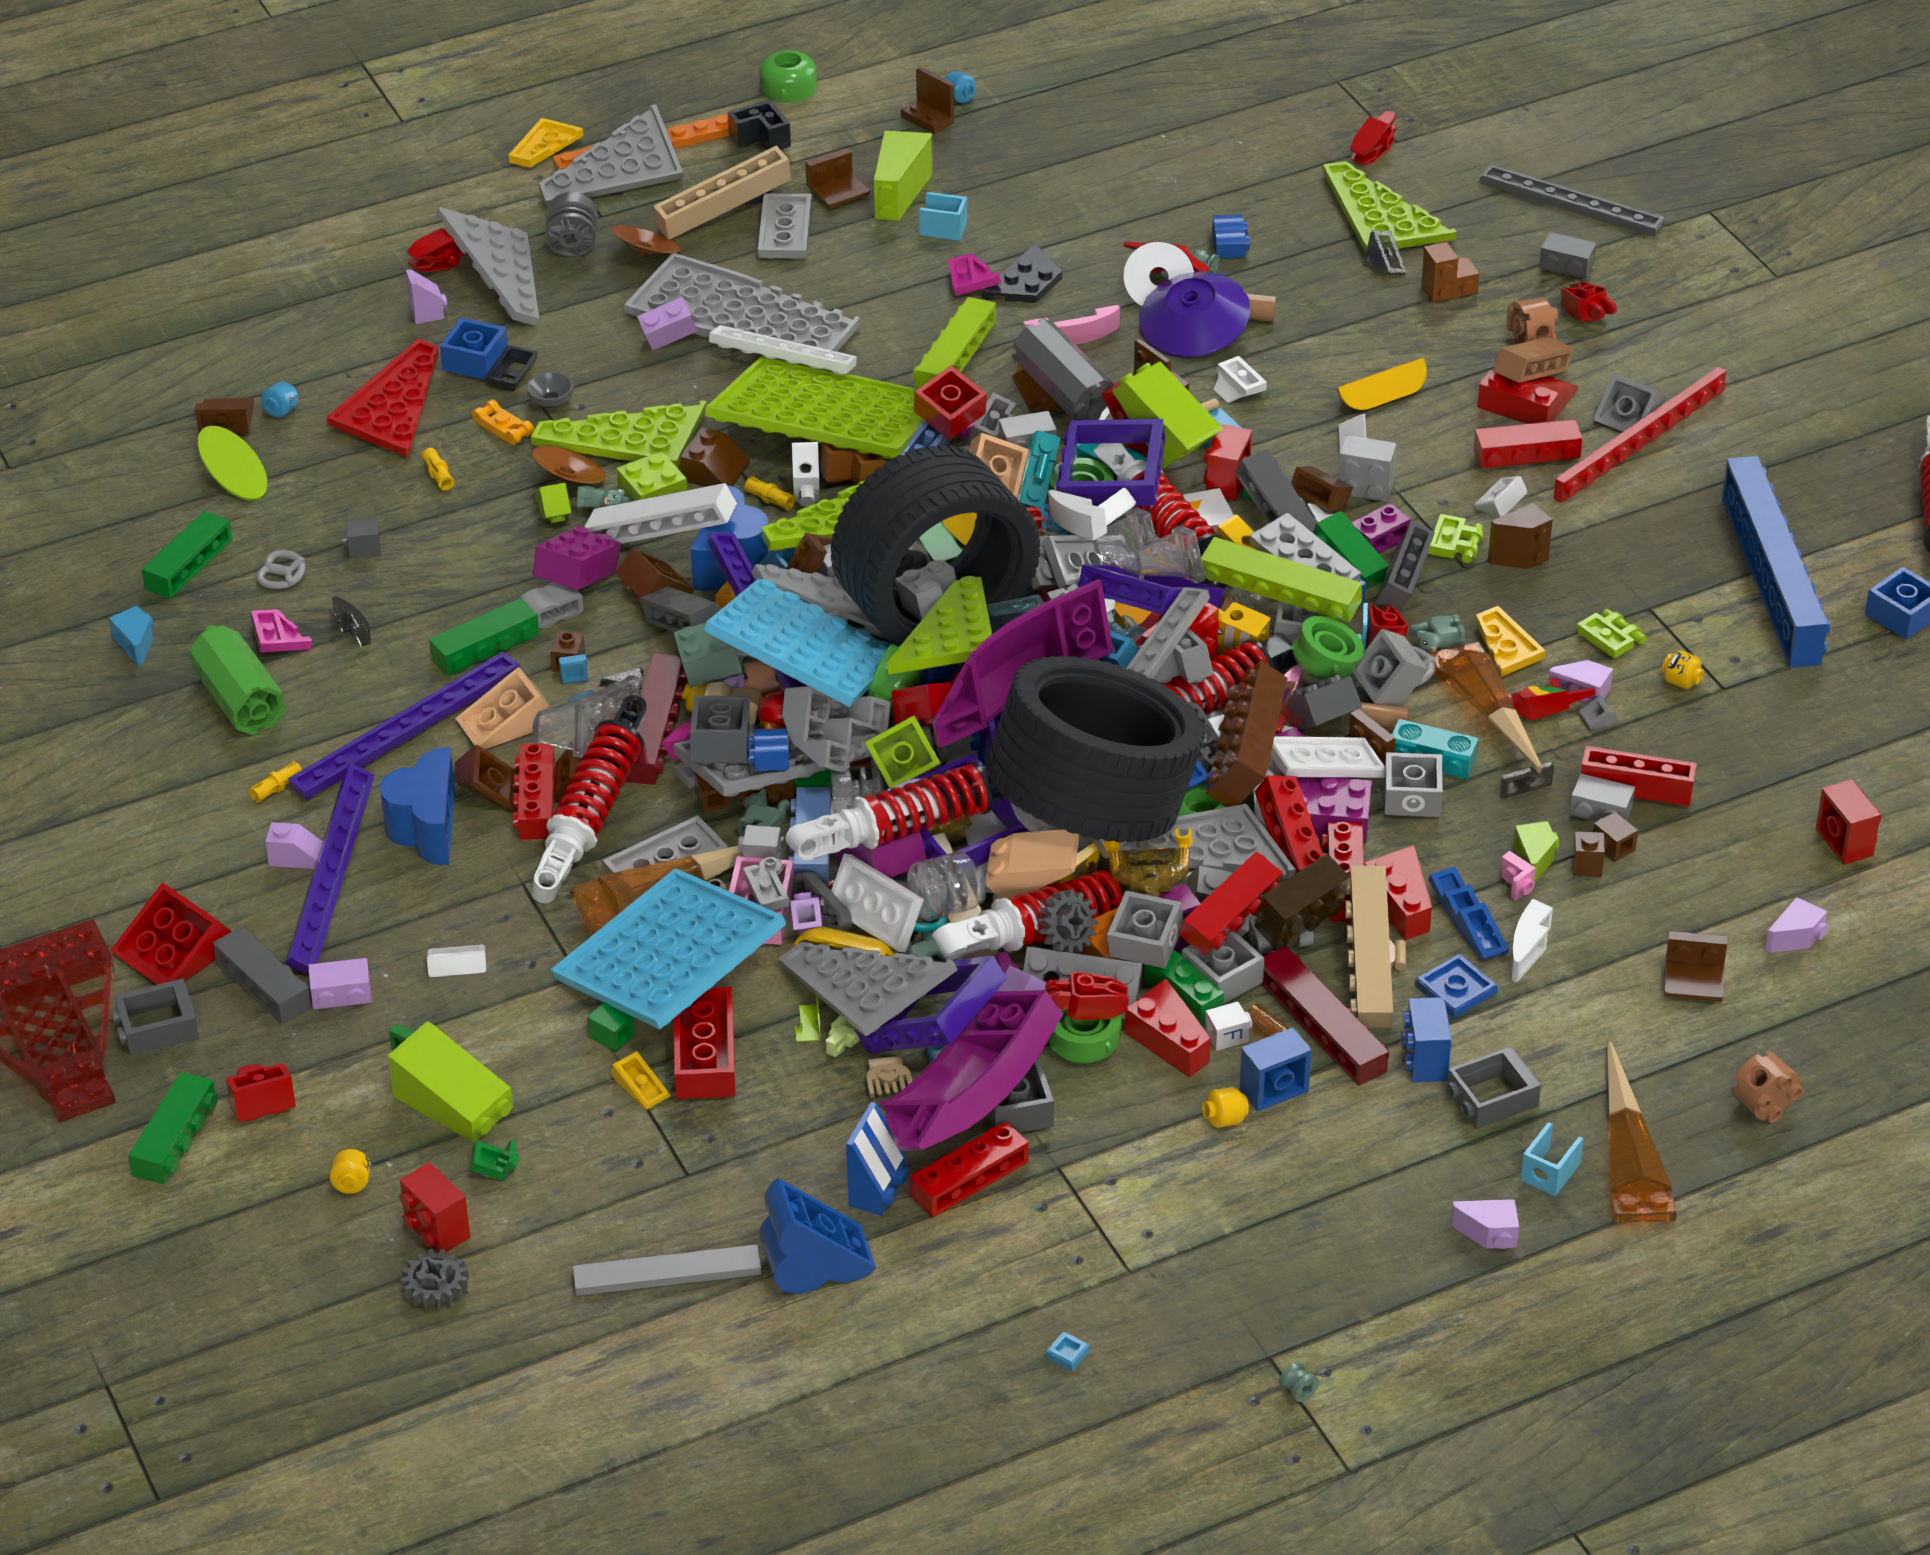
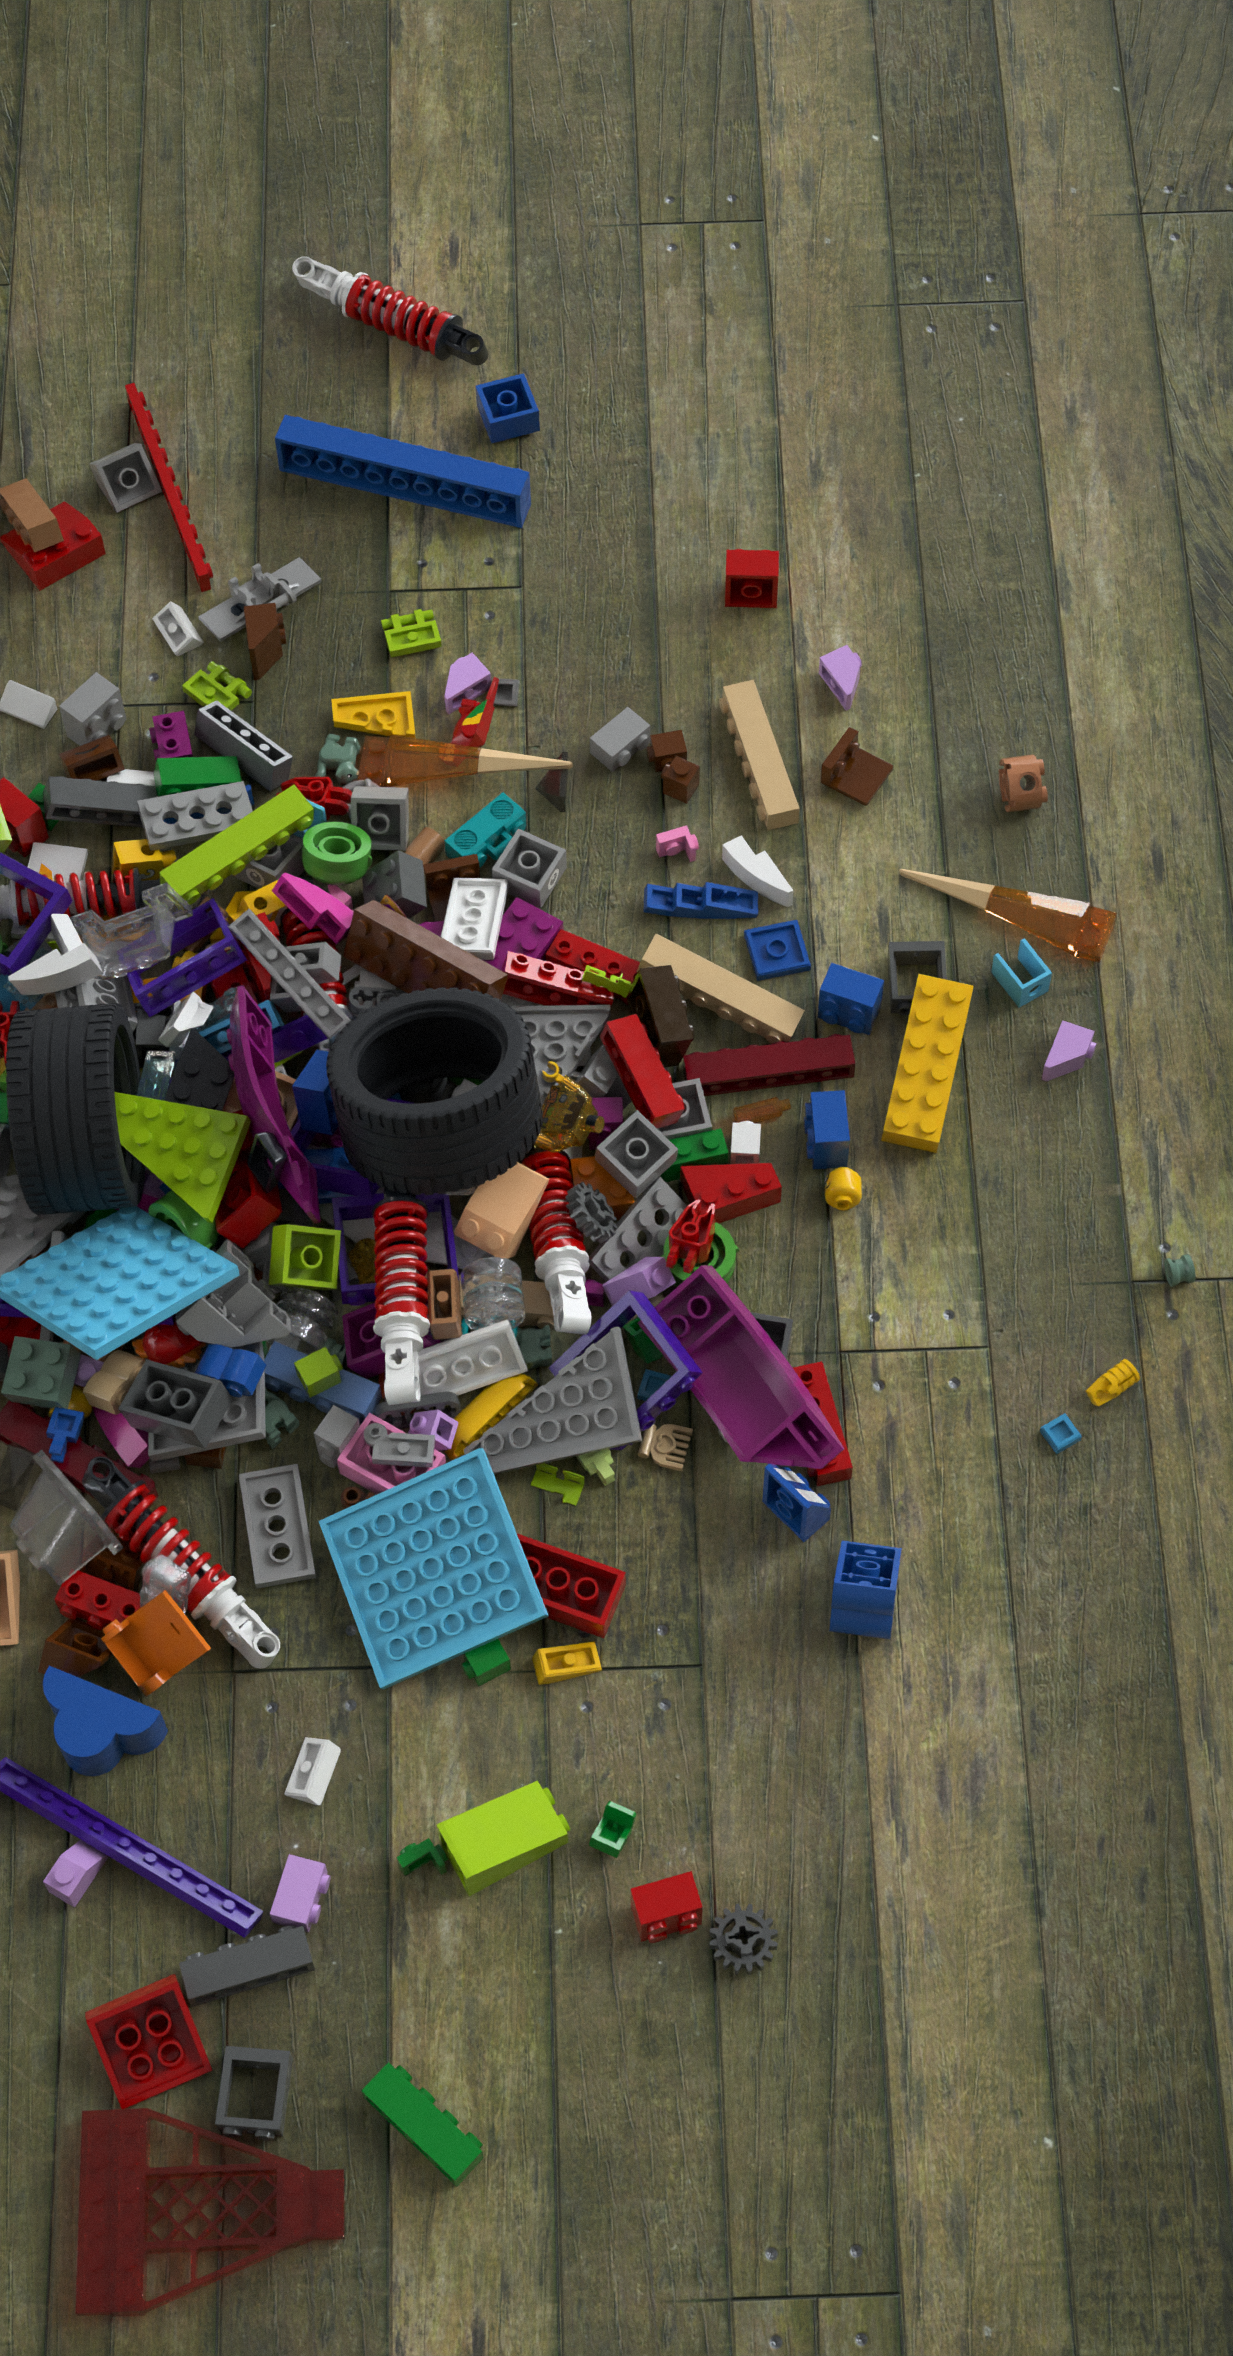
camera: 65 degrees left, 20 degrees up
red brick [226,1063,296,1122] -> none
yellow head [329,1149,371,1194] -> none
clear orange plate [569,836,784,935] -> none
light grey tile [573,1245,761,1296] -> none
wedge [1364,845,1432,940] -> none
red brick [1473,419,1583,468] -> none
lime slope [1513,821,1559,883] -> none
red brick [1581,746,1697,806] -> none
yellow head [1662,650,1704,690] -> none
none -> blue plate [46,1407,85,1463]
none -> orange door [101,1590,211,1696]
none -> clear brick [140,1554,191,1614]
none -> light grey piece [199,557,321,642]
none -> black piece [247,1132,287,1194]
none -> dark pink slope [272,873,354,944]
none -> lime brick [294,1347,343,1398]
none -> medium nougat brick [427,1269,462,1340]
none -> lime piece [581,965,633,998]
none -> tan brick [719,680,800,831]
none -> yellow brick [881,974,974,1153]
none -> yellow hinge [1086,1359,1140,1407]

